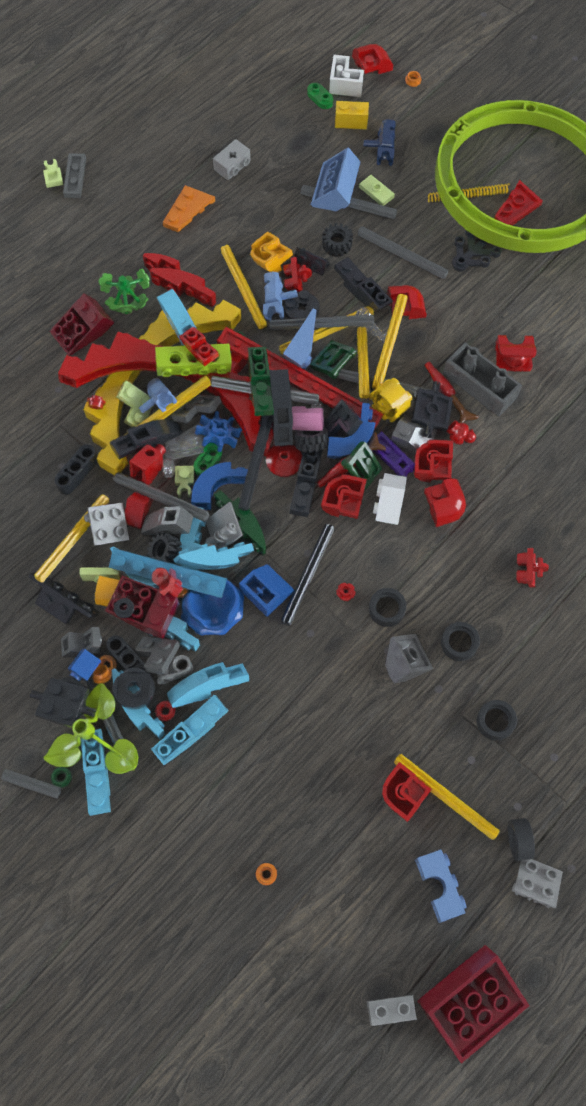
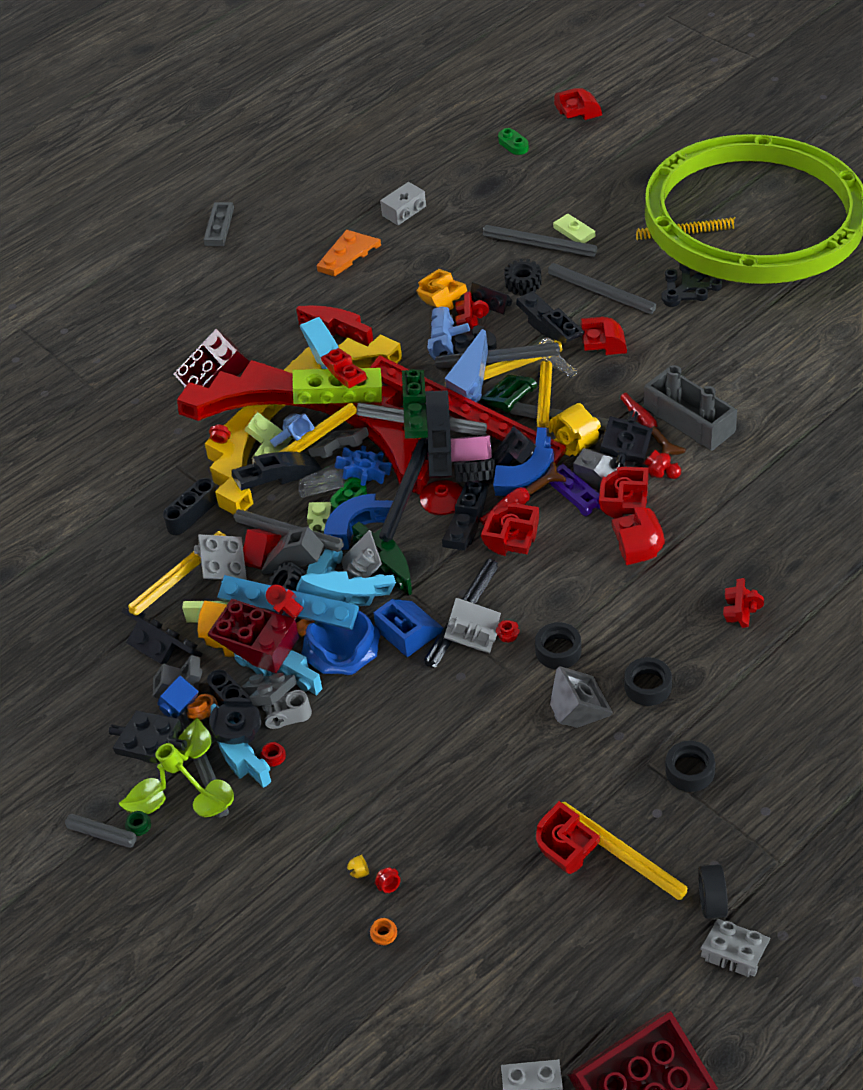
camera: 10 degrees right, 20 degrees down
yellowish green plate [43,159,63,188] -> none
medium azure slope [81,729,111,816] -> none
bright green plant [99,269,150,314] -> none
black plate [114,598,134,618] -> none
red torso [129,444,166,486] -> none
red slope [143,253,180,270] -> none
medium azure slope [151,695,229,765] -> none
clear tile [163,459,175,477] -> none
medium azure slope [167,662,249,708] -> none
yellow axle [221,245,267,329] -> none
medium blue slope [311,147,360,211] -> none
white brick [329,55,364,97] -> none
yellow brick [335,101,369,129] -> none
dark green plate [341,441,382,490] -> none
dark blue piece [363,119,396,166] -> none
yellow axle [372,294,407,390] -> none
white brick [373,473,407,525] -> none
orange plate [405,71,421,87] -> none
medium blue arch [415,850,467,923] -> none
red wing [494,180,543,226] -> none
red piece [495,335,537,372] -> none
none -> yellow hinge [347,855,369,878]
none -> red plate [375,867,400,893]
none -> light grey hinge [444,598,501,654]

